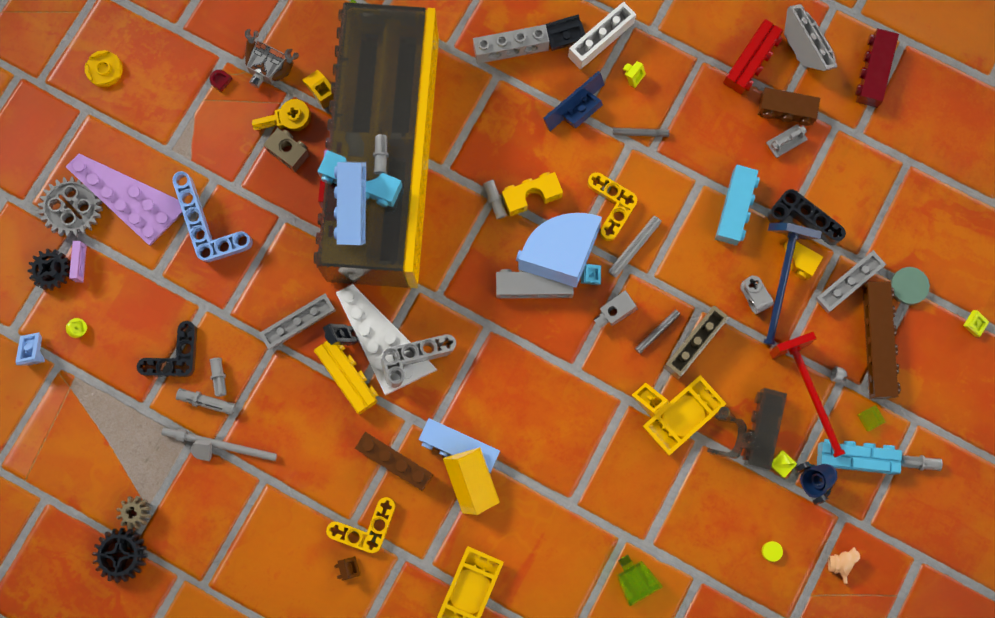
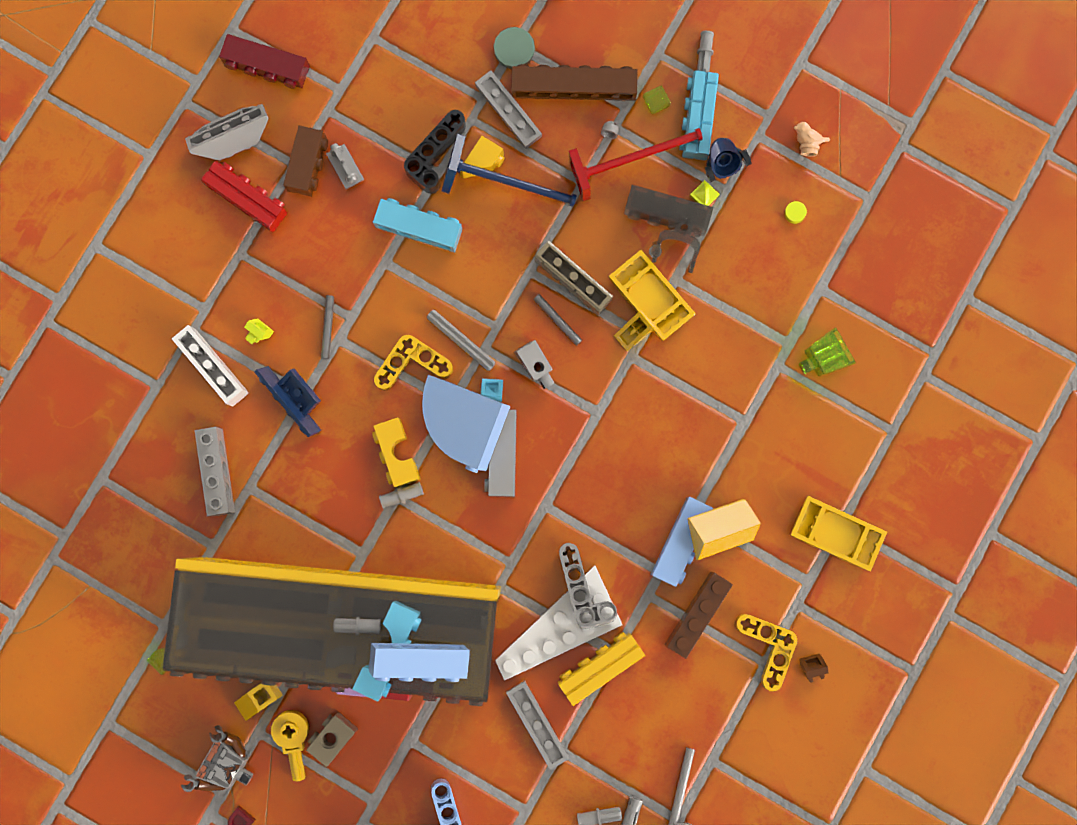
camera: 90 degrees left, 5 degrees up
black hinge [323,324,359,346] -> none
black plate [544,14,585,51] -> none
light grey piece [741,276,774,314] -> none

